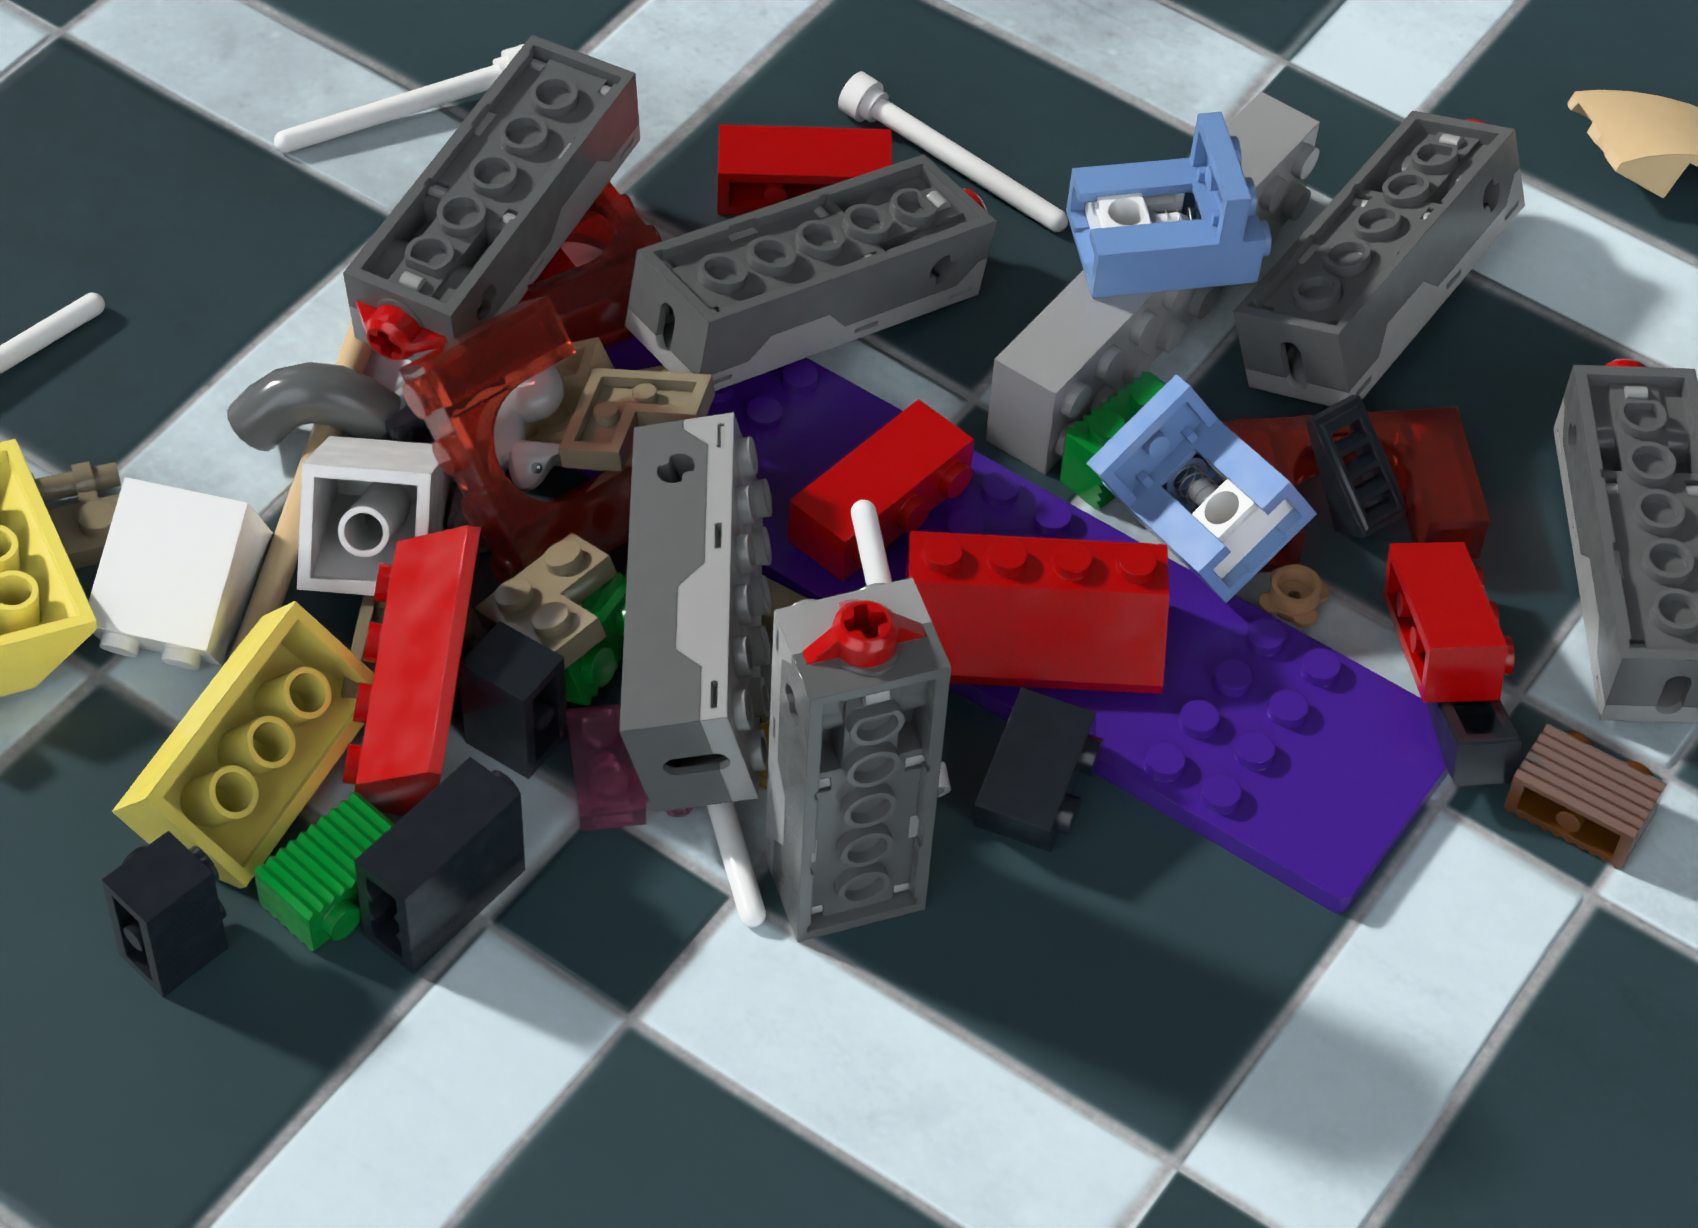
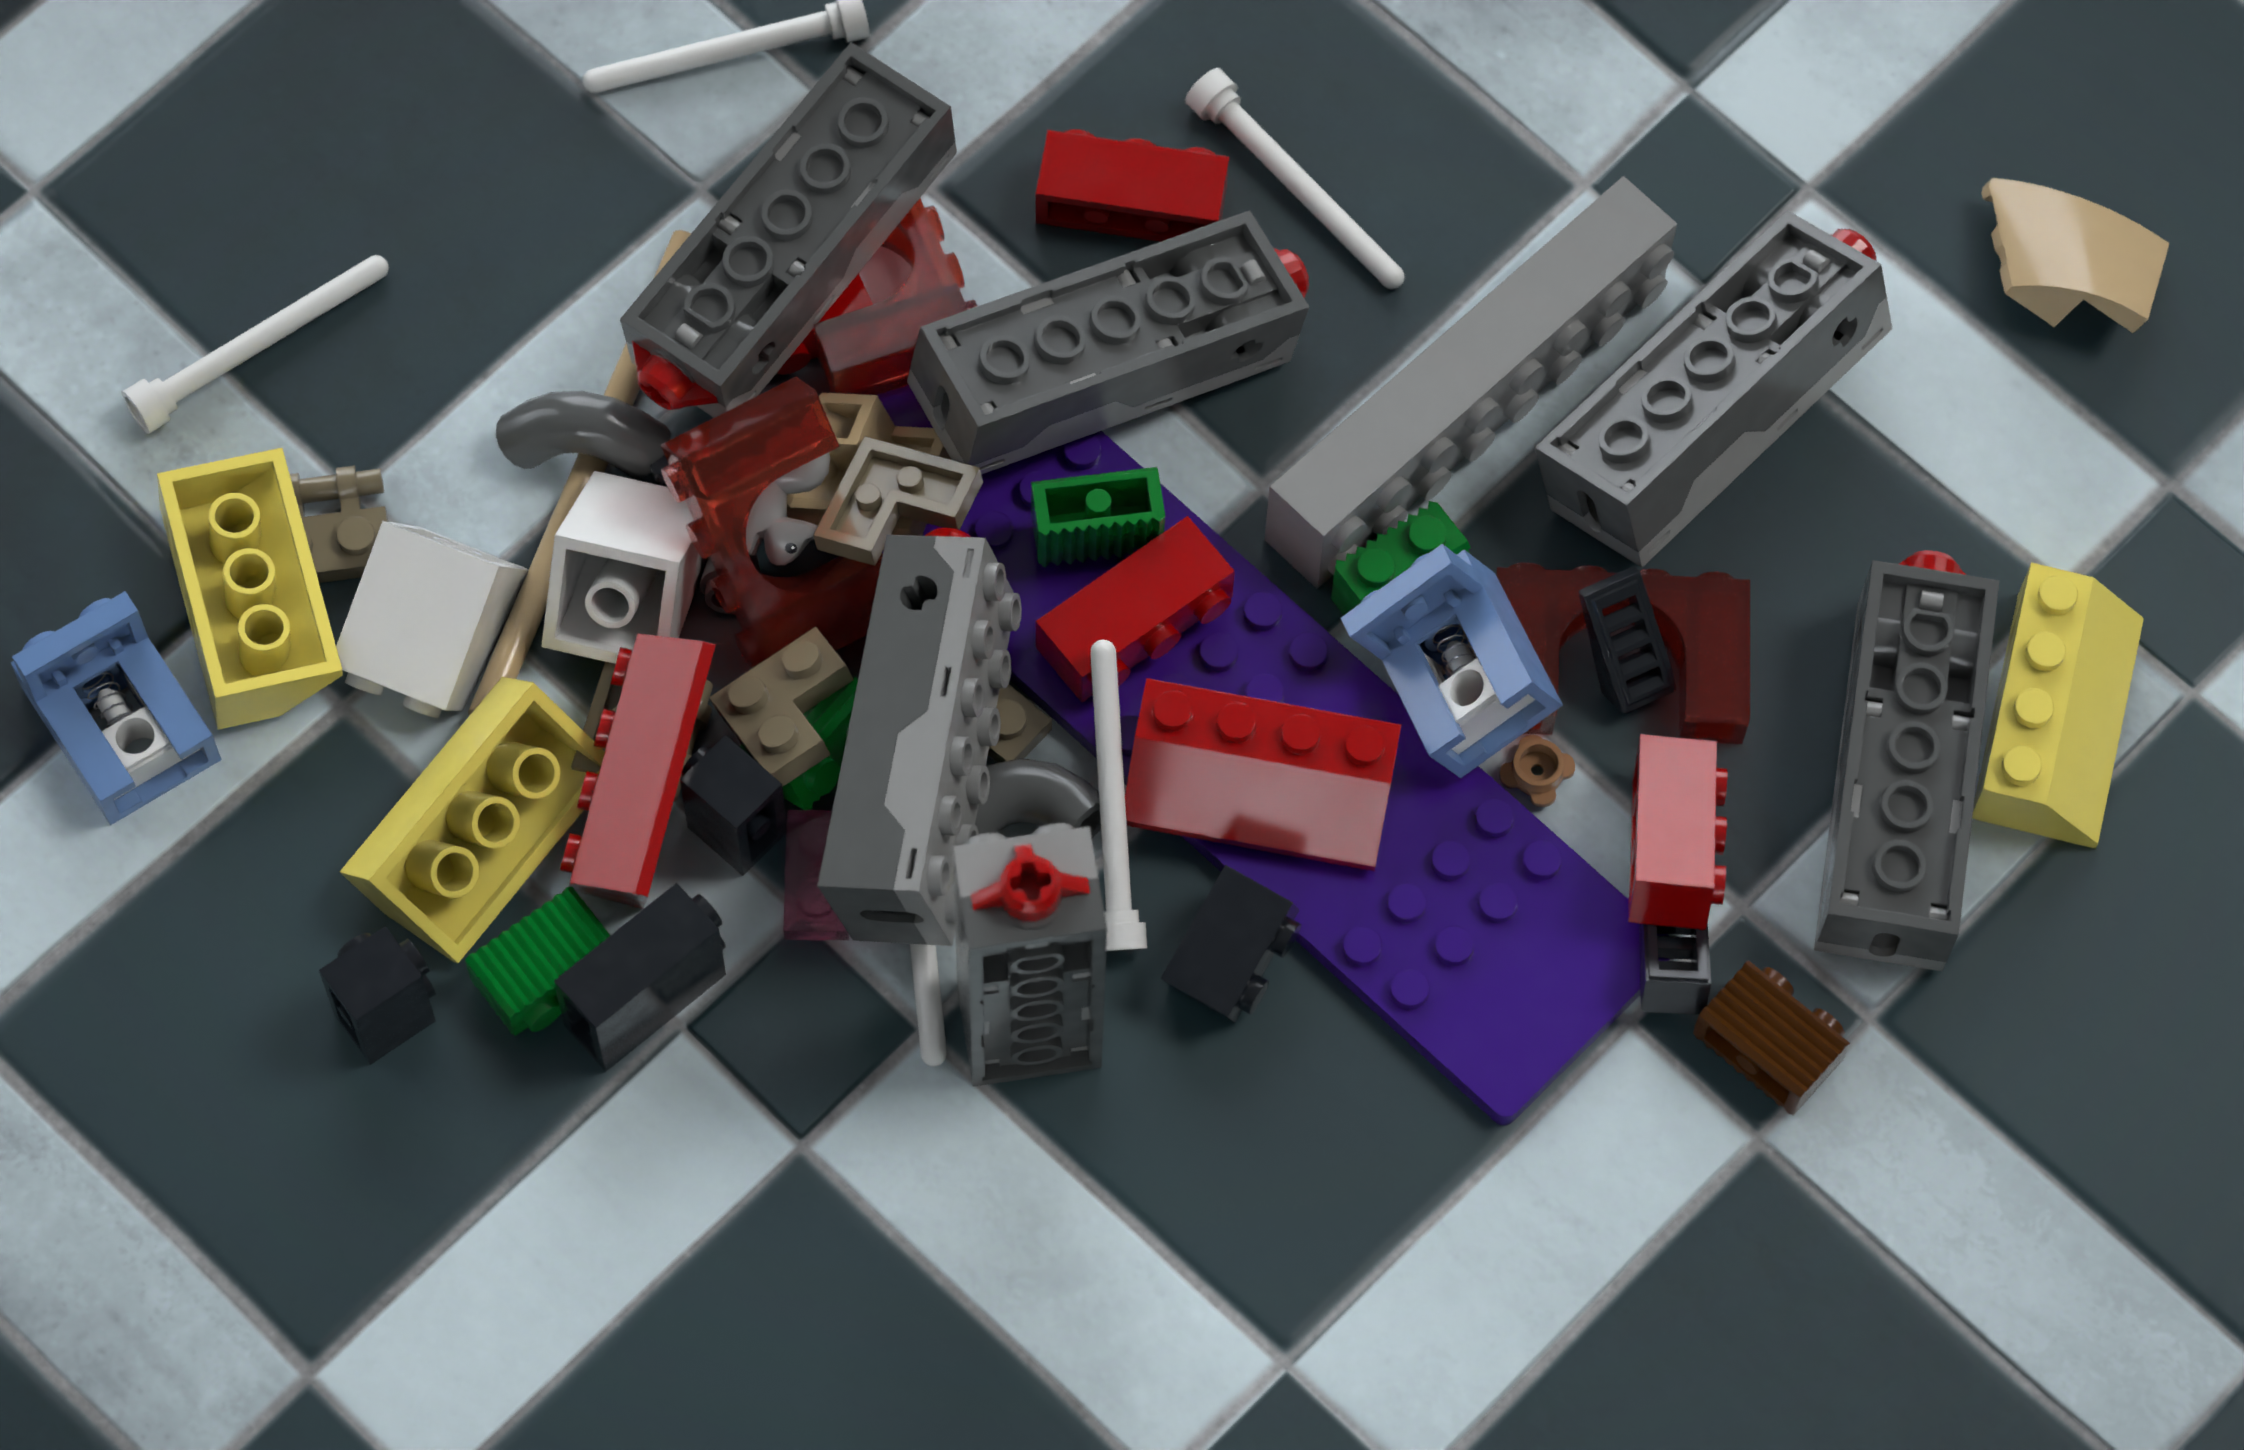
camera: 10 degrees right, 15 degrees up
medium blue brick [1066,112,1271,298] -> none
none -> green brick [1031,467,1165,568]

